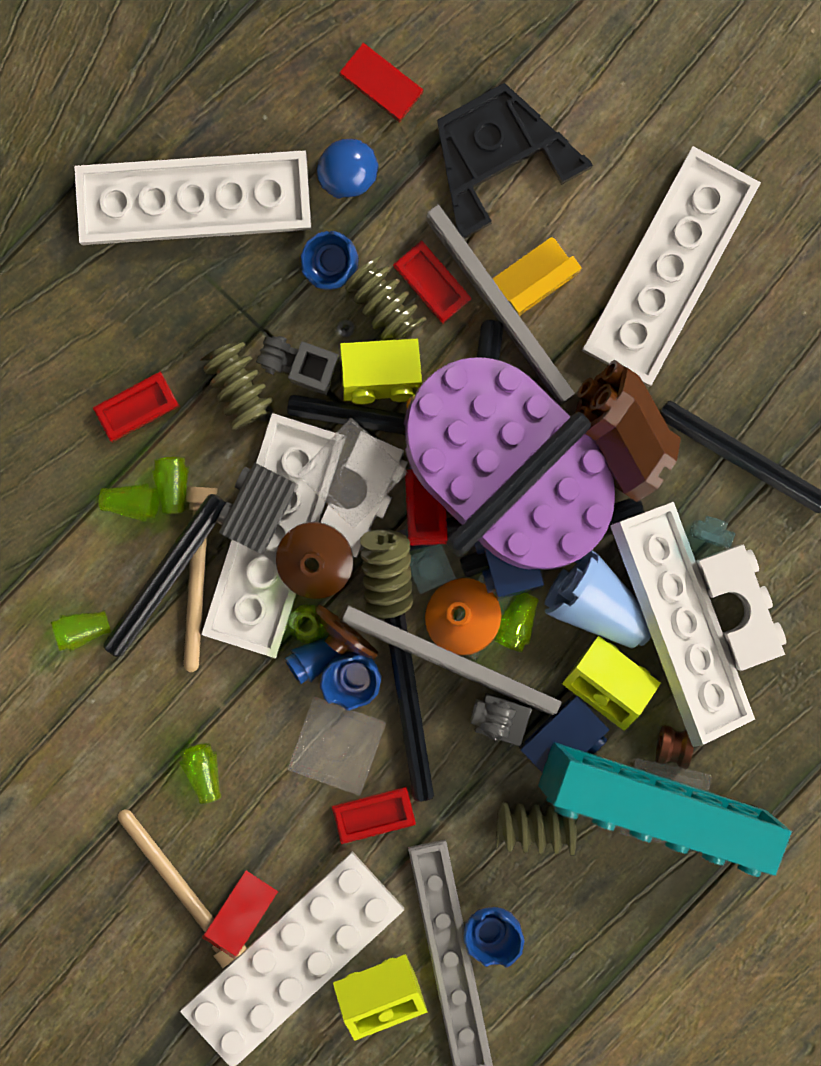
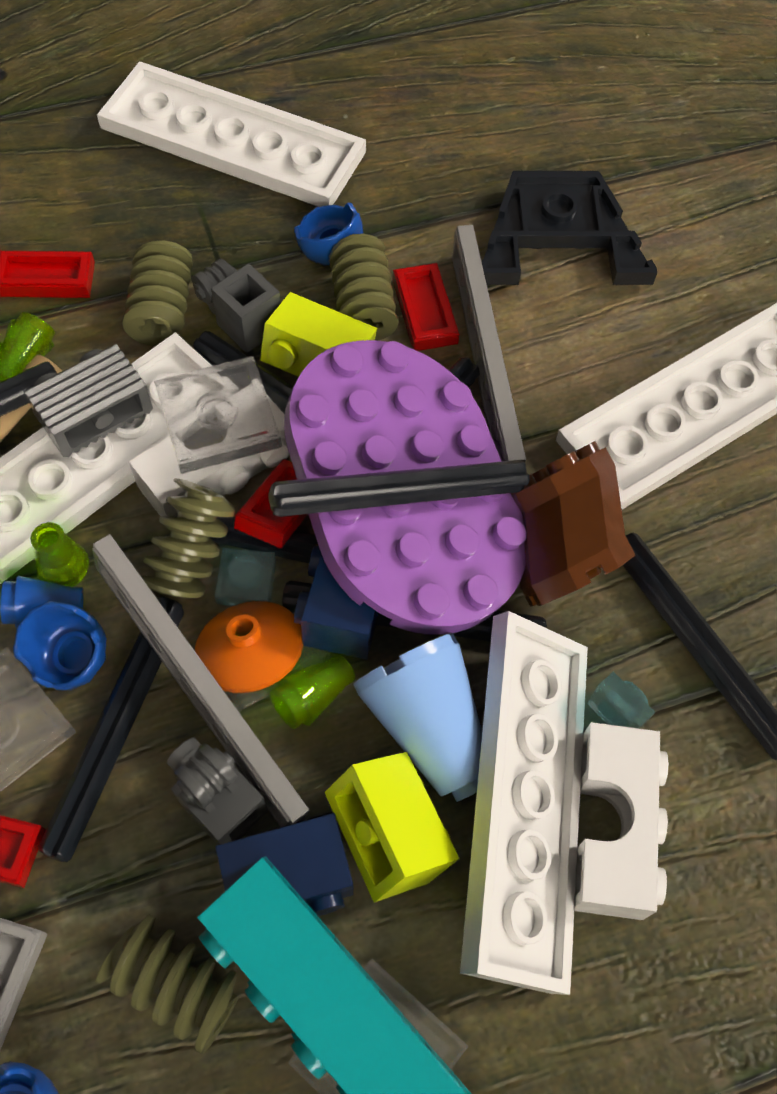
camera: 25 degrees right, 25 degrees down
reddish brown dish [276,522,354,599] -> none
reddish brown dish [315,605,379,658] -> none
blue hair [316,139,379,199] -> none
red tile [340,42,424,122] -> none
yellow panel [493,237,582,316] -> none
copper wheel [656,725,694,769] -> none

